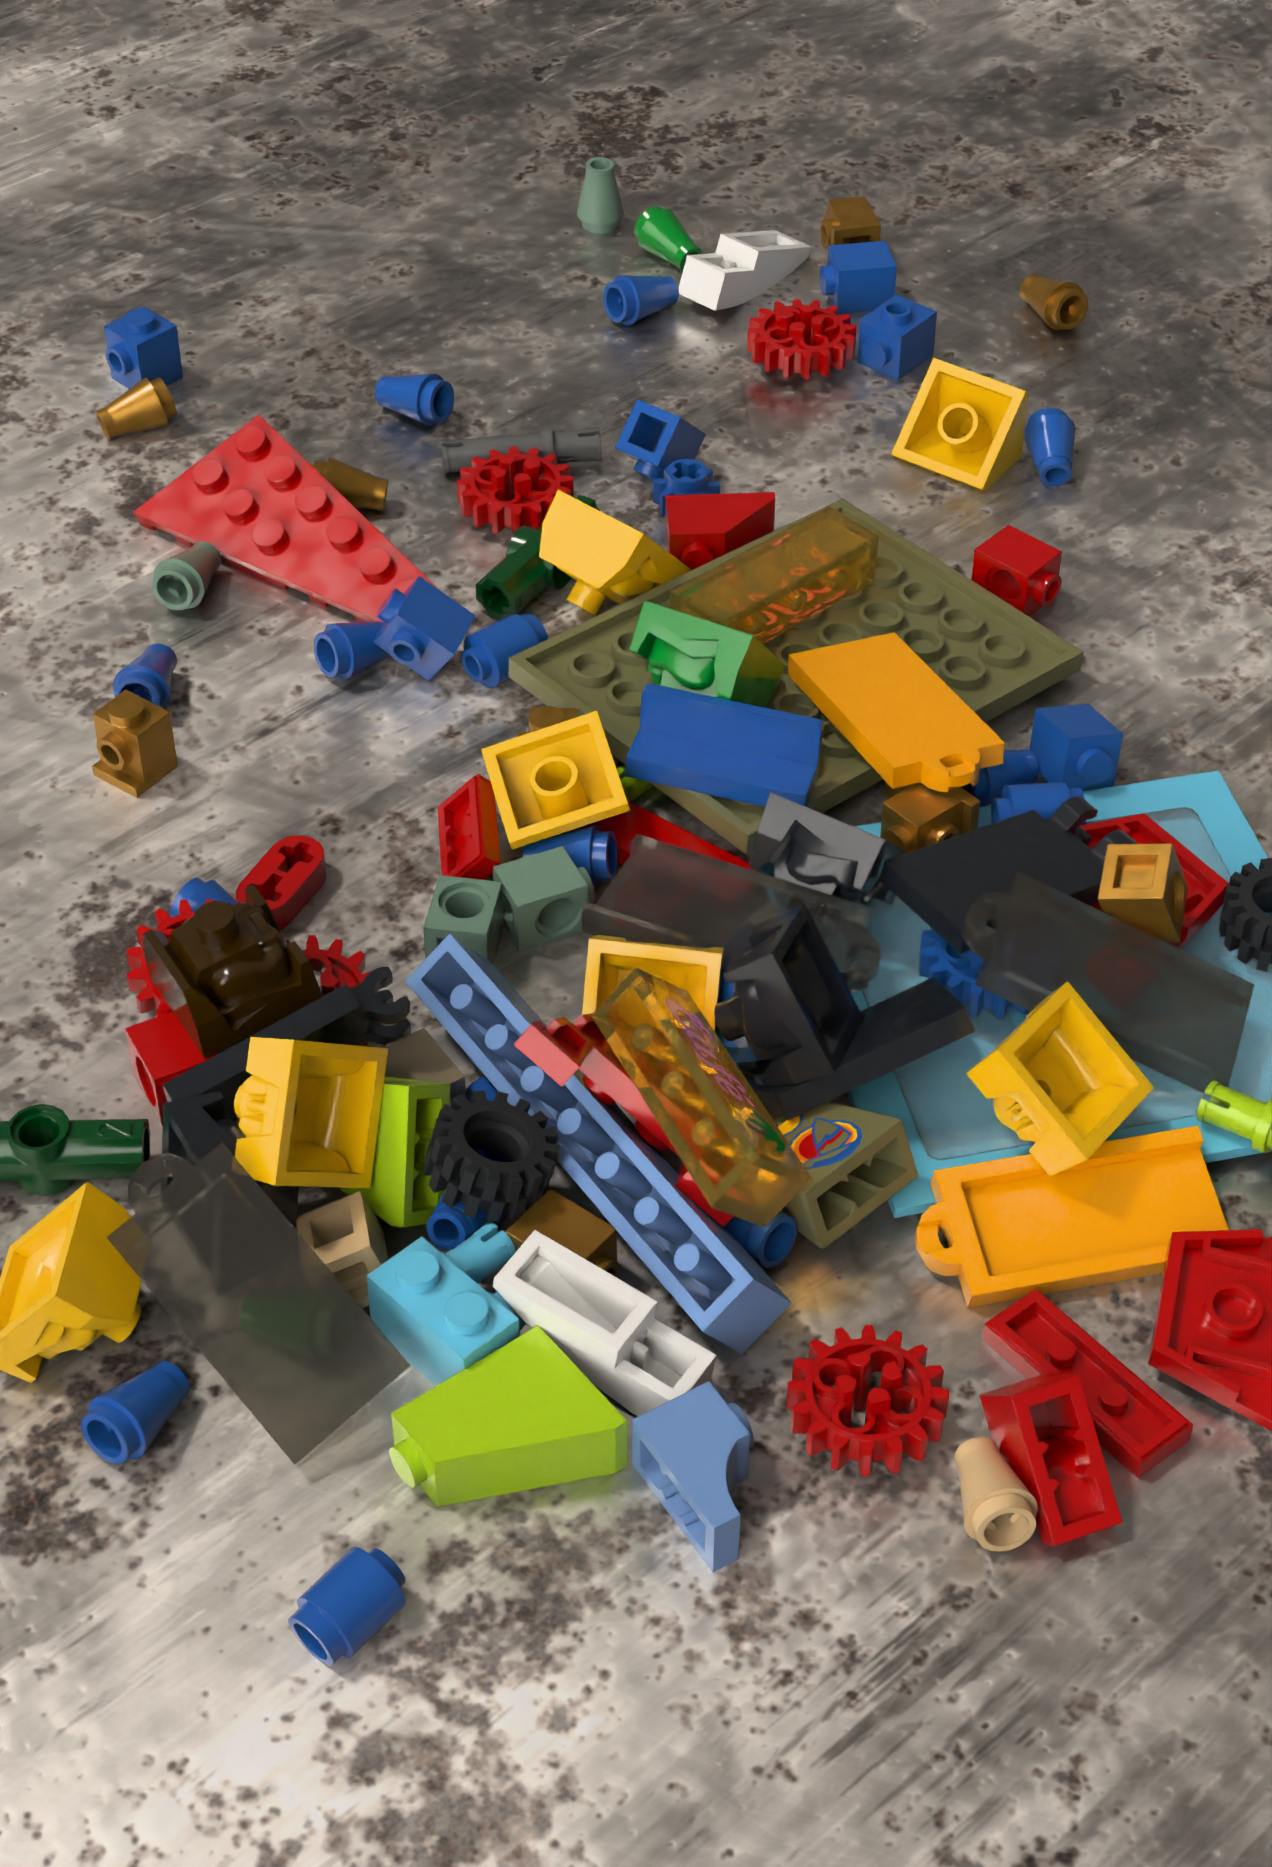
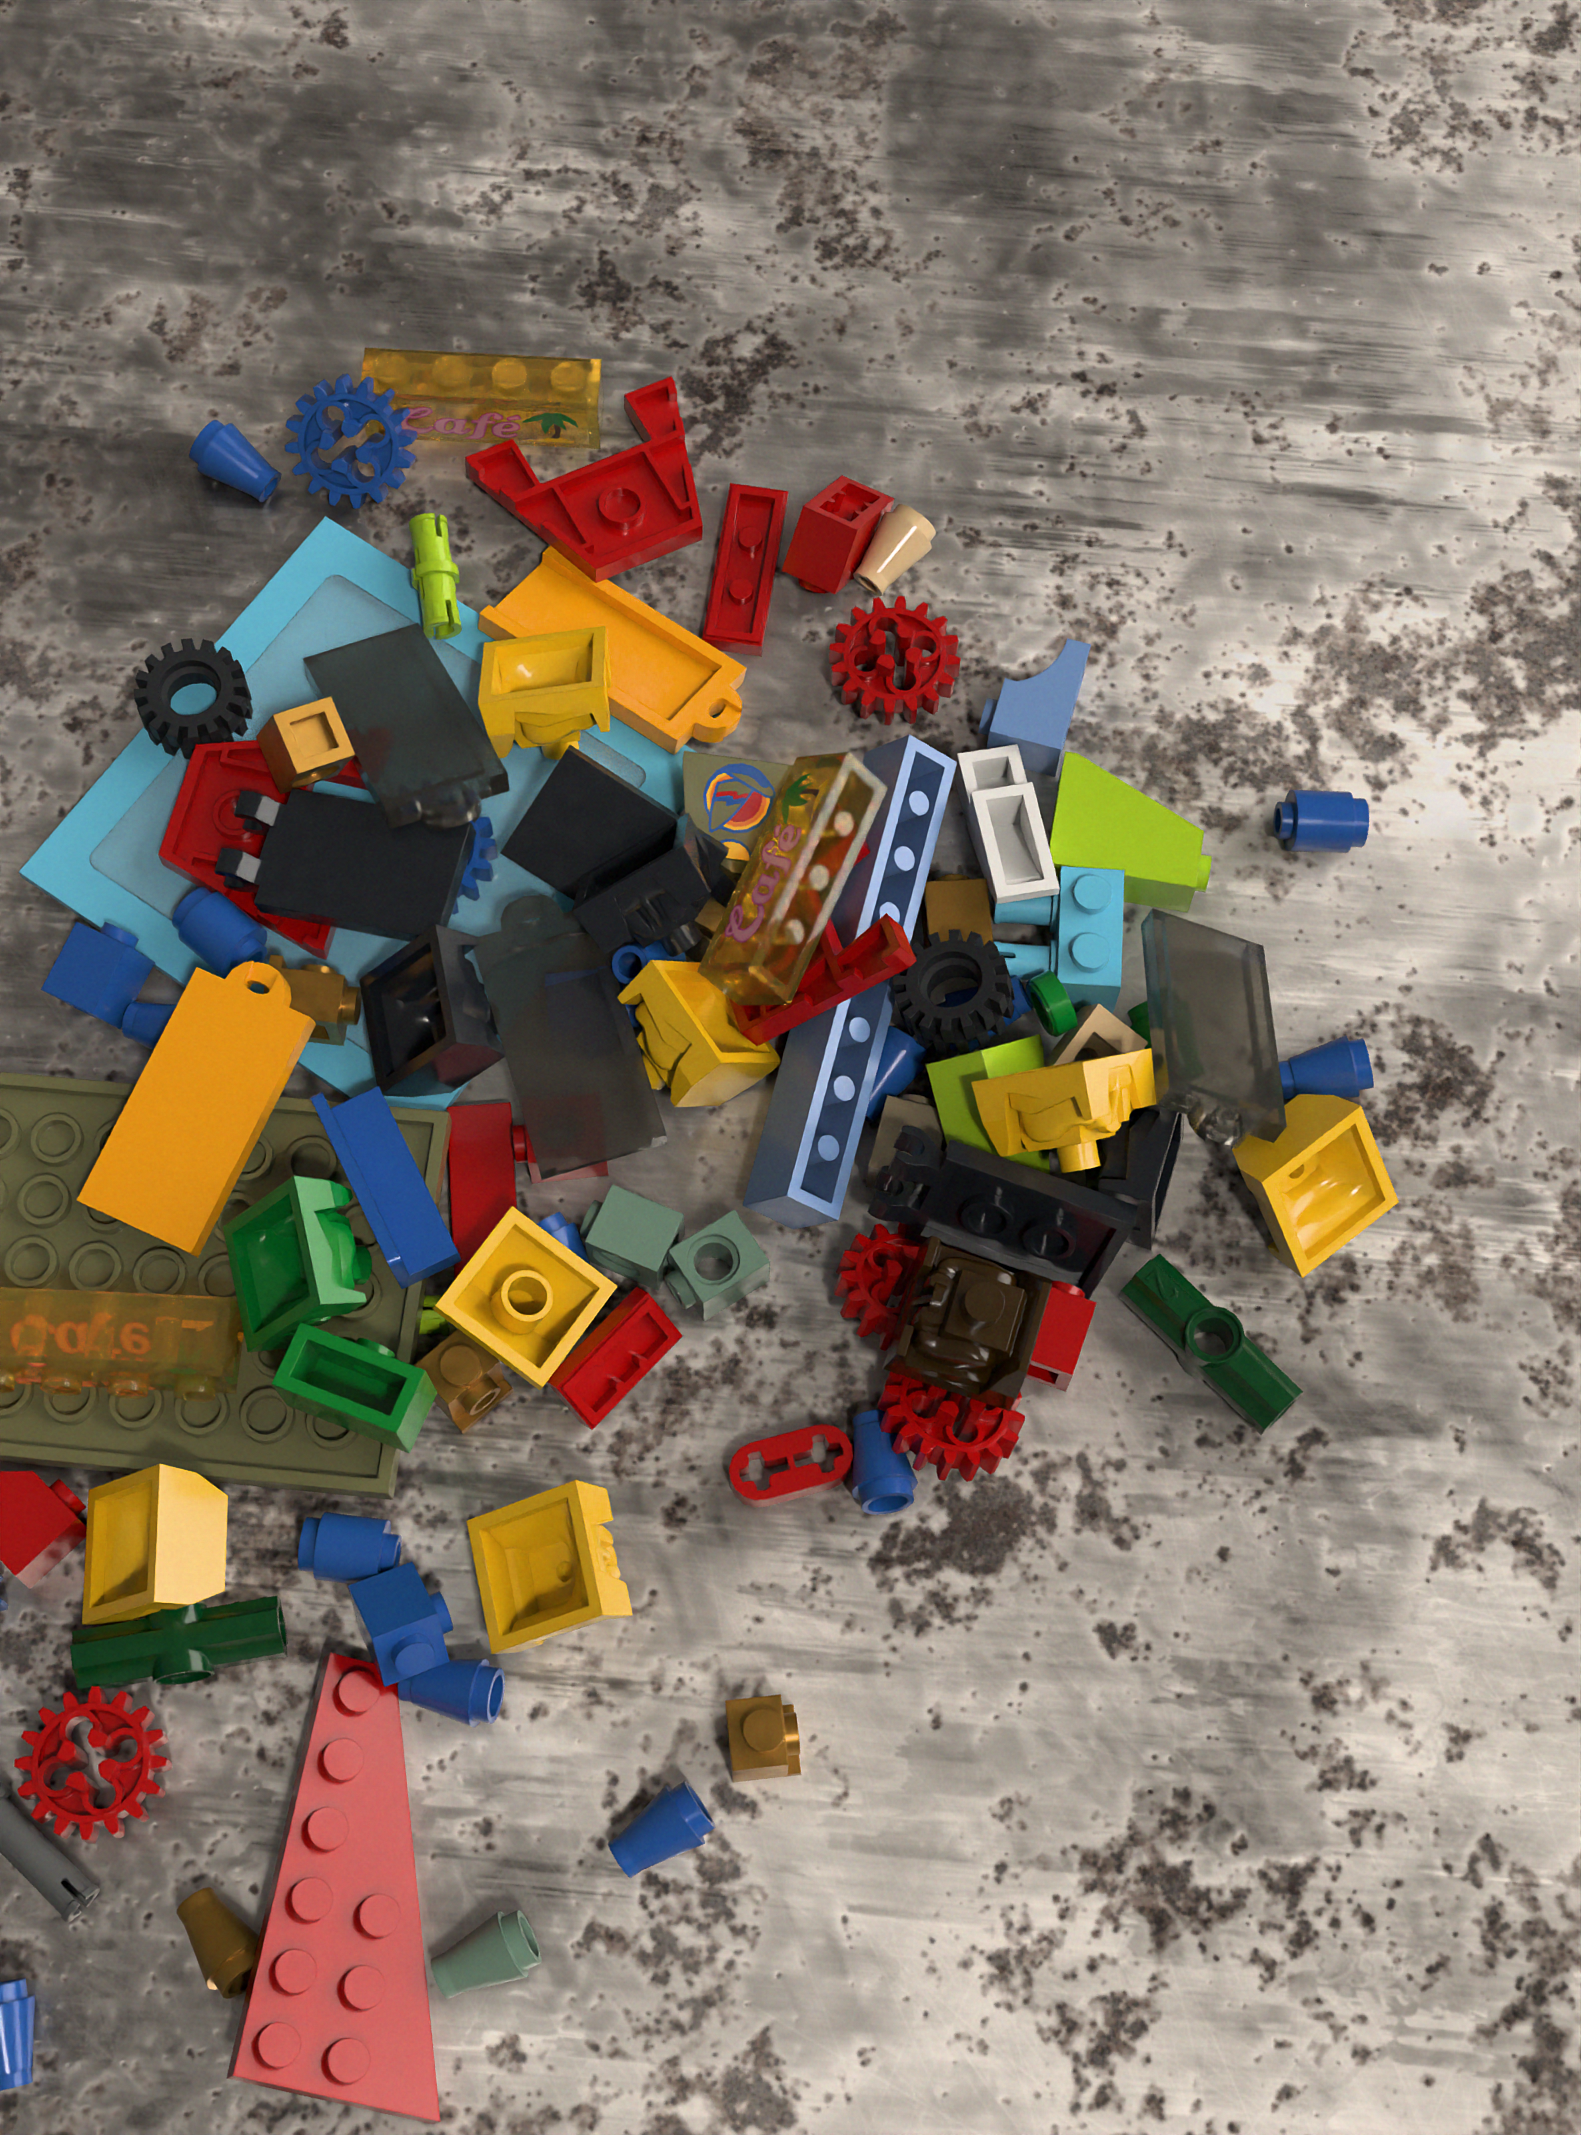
camera: 135 degrees left, 25 degrees up
none -> green brick [271,1322,437,1454]
none -> yellow brick [466,1480,633,1654]
none -> green tile [1026,970,1078,1037]

